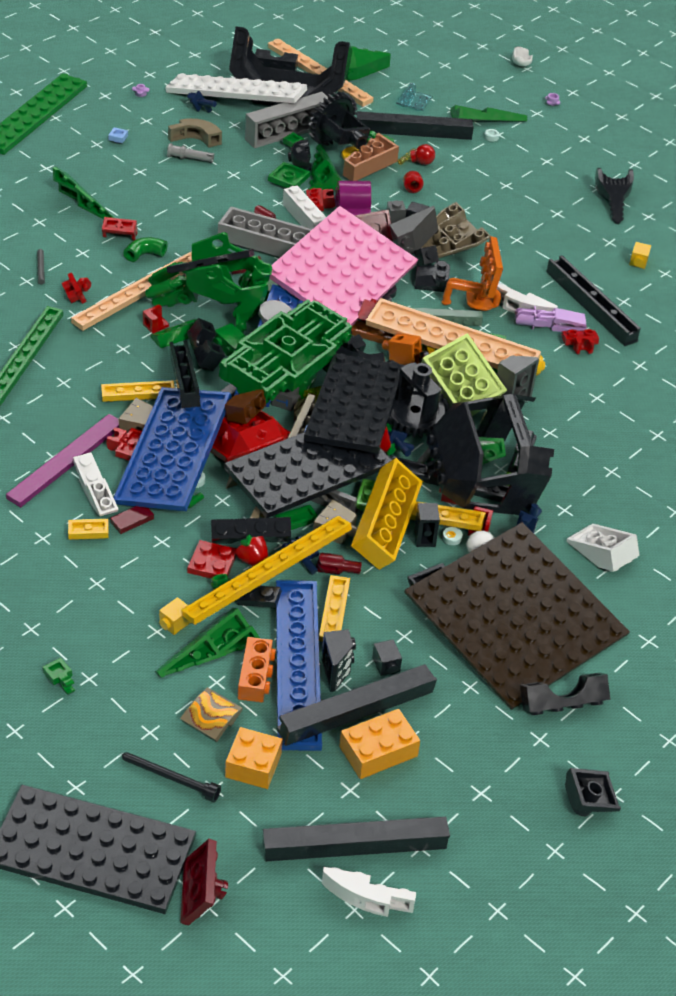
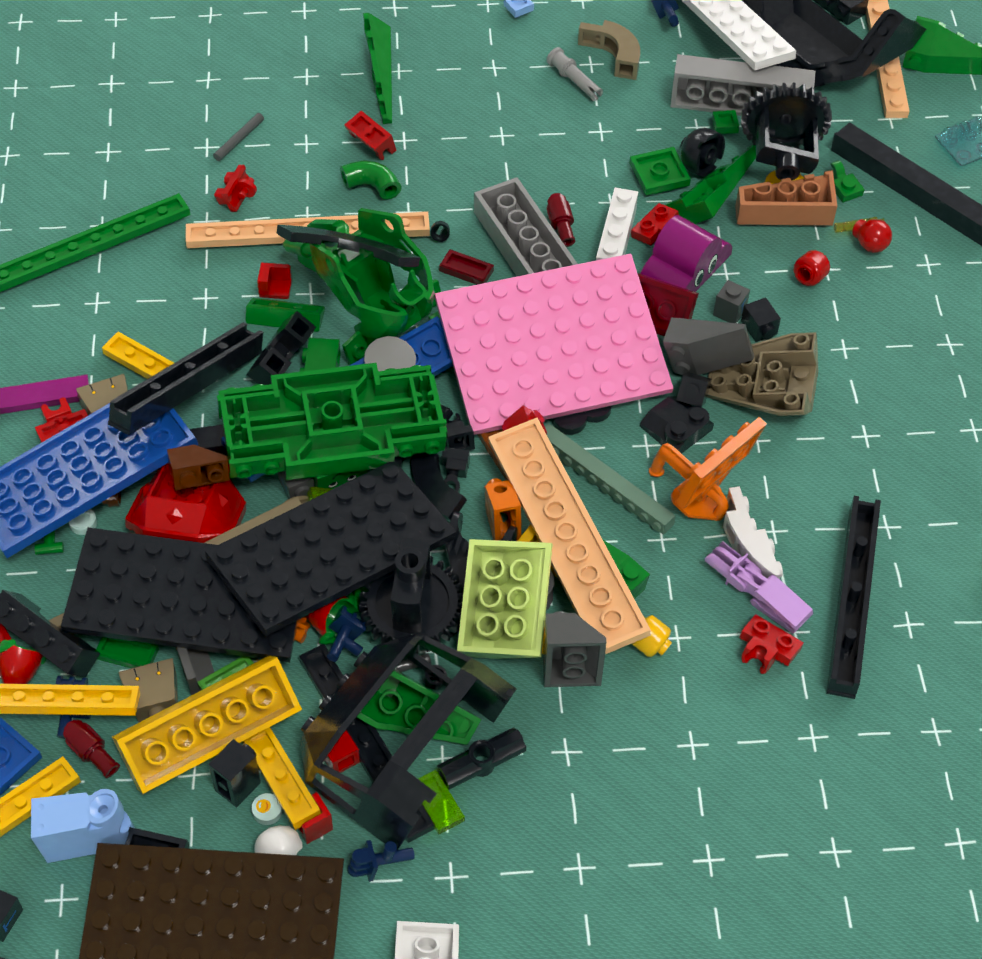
camera: 45 degrees right, 10 degrees up
none -> light blue piece [31,789,135,863]

